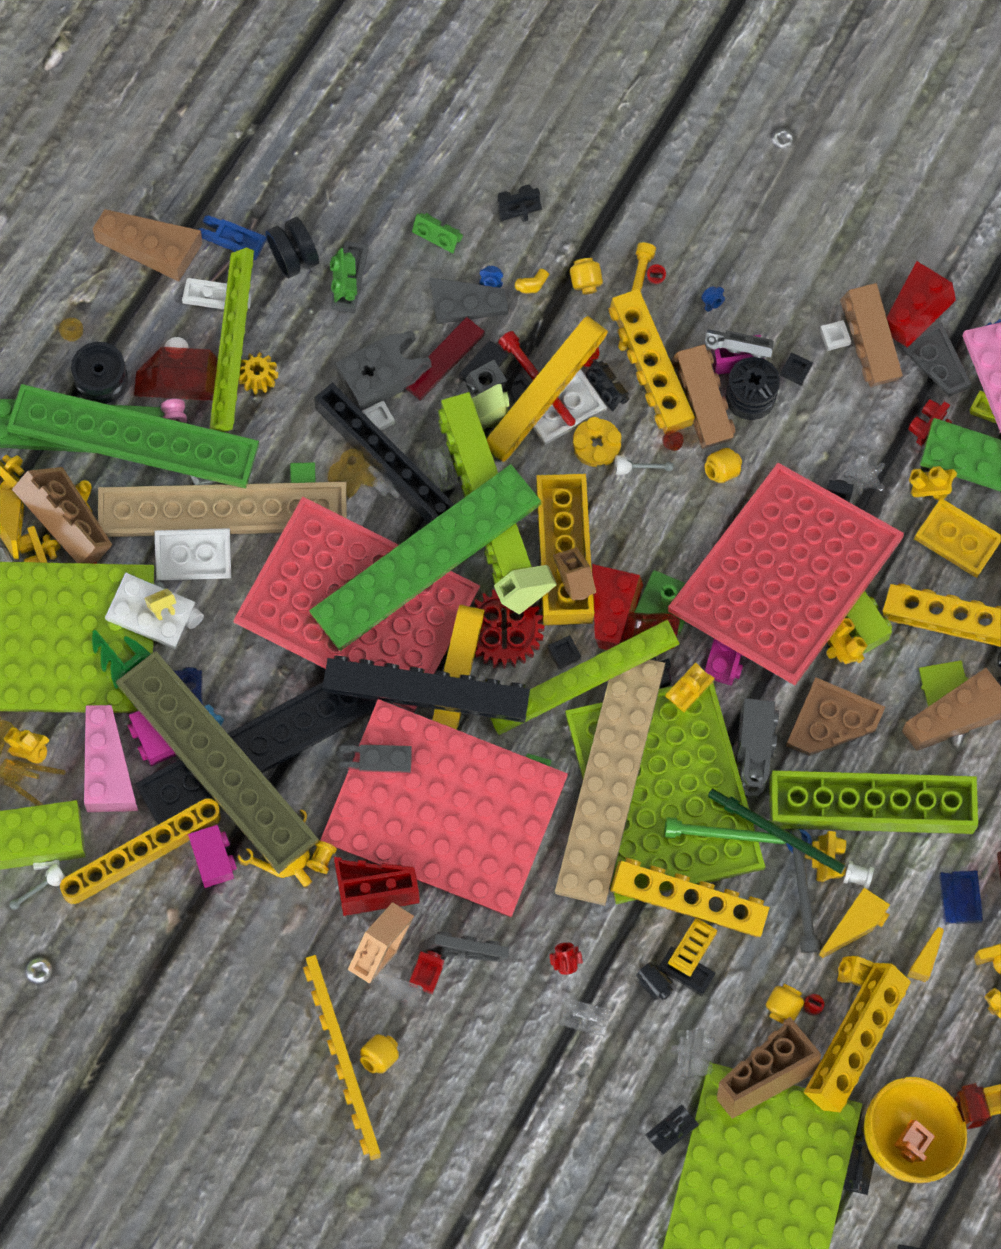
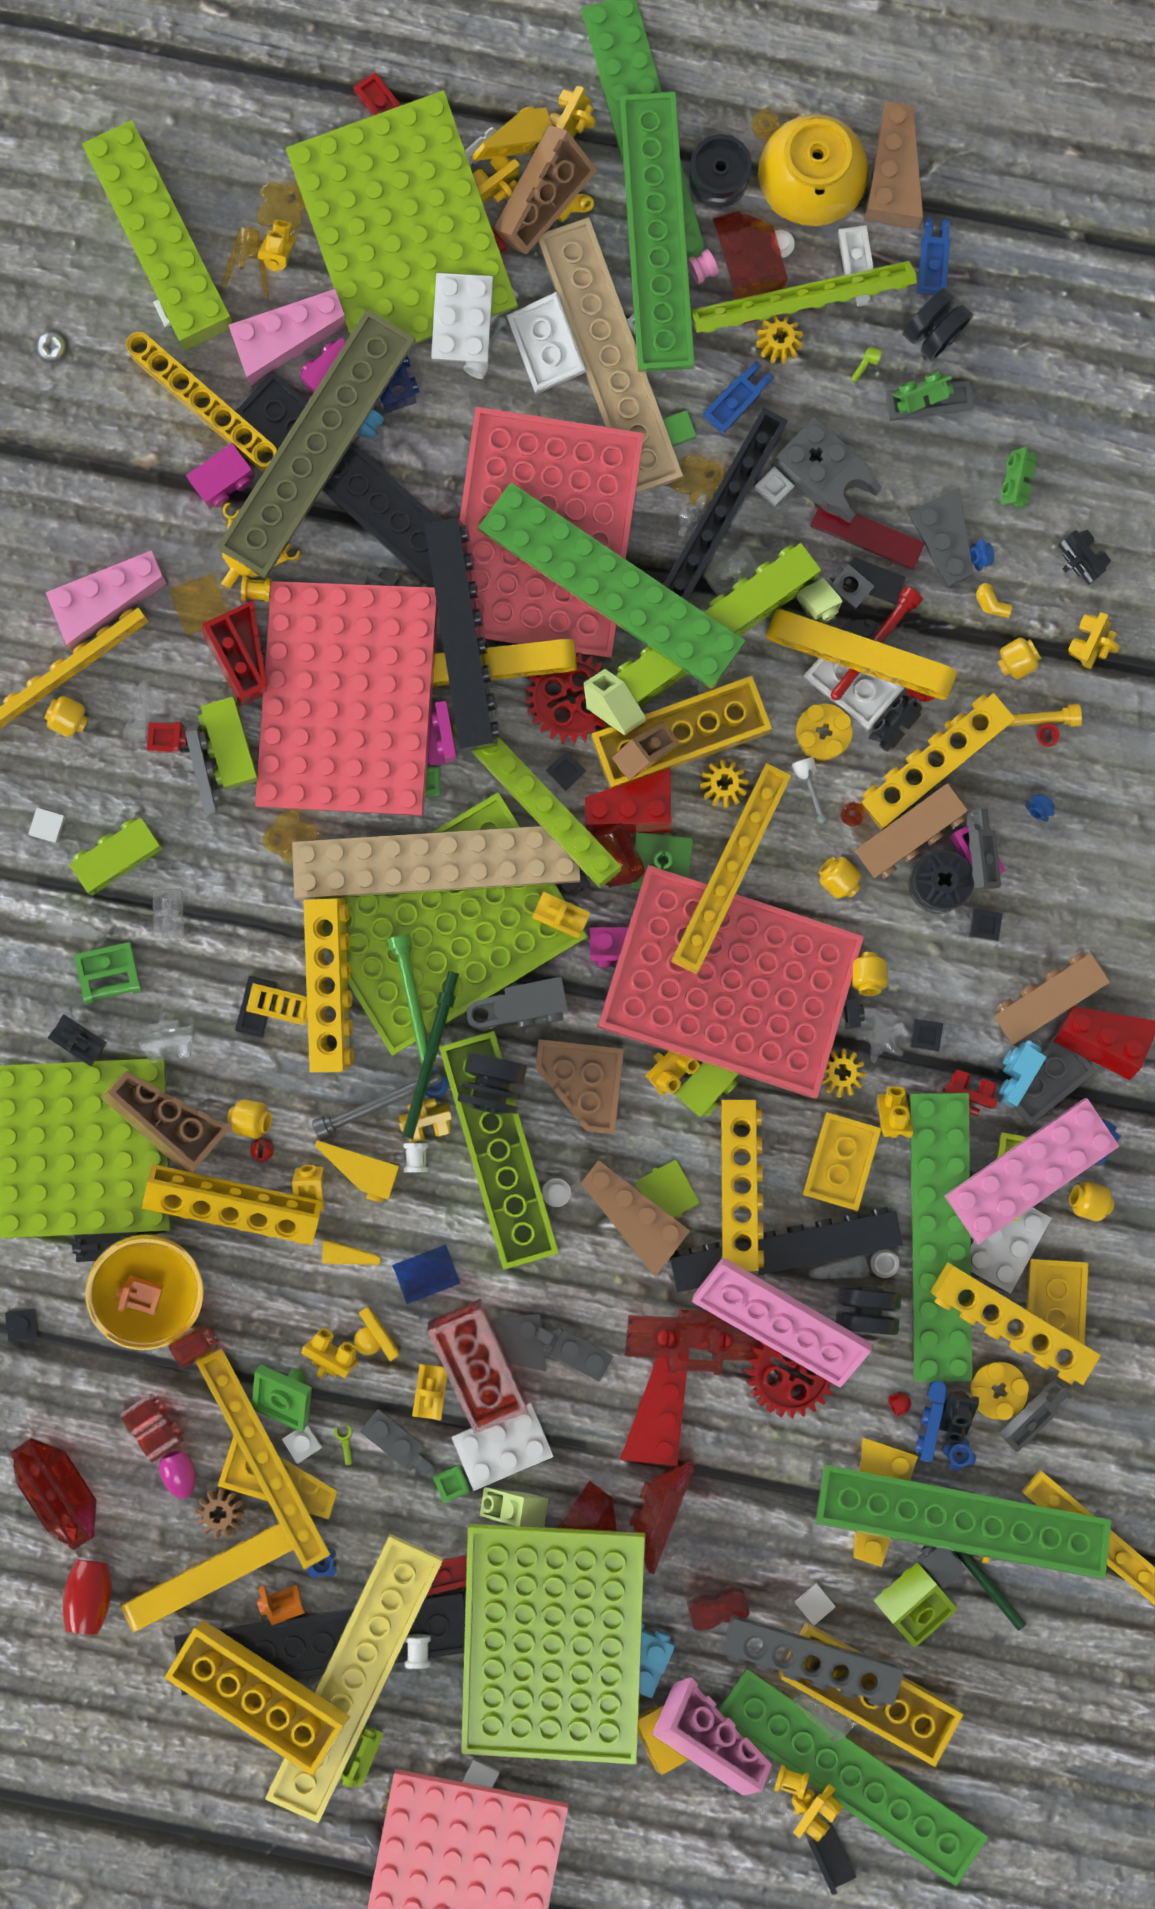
camera: 70 degrees right, 15 degrees up
hinge [9,864,66,910] -> none
green piece [92,630,151,689] -> none
light yellow tile [144,588,176,620] -> none
dark grey hinge [339,745,412,773] -> none
light nougat window [348,902,414,983] -> none
red gear [549,942,583,975] -> none
black brick [636,962,674,1001] -> none
white plate [820,320,851,351] -> none
none -> white tile [28,808,65,844]
none -> bright pink wedge [46,550,167,651]
none -> lime brick [69,817,163,896]
none -> bright green plate [74,942,142,1005]
none -> clear yellow piece [169,574,227,636]
none -> lime brick [198,696,258,791]
none -> clear yellow plate [263,809,320,865]
none -> dark pink bracket [428,701,457,766]
none -> black wheel [457,1052,527,1115]
none -> white plate [542,1178,571,1207]
none -> yellow plate [671,763,792,974]
none -> yellow gear [700,760,748,809]
none -> blue hinge [702,361,774,435]
none -> yellow piece [758,114,869,226]
none -> yellow gear [821,1049,866,1097]
none -> lime hand [850,347,882,383]
none -> yellow head [851,952,888,996]
none -> black plate [910,1019,943,1052]
none -> medium azure plate [998,1040,1046,1108]
none -> yellow hips [1068,612,1120,669]

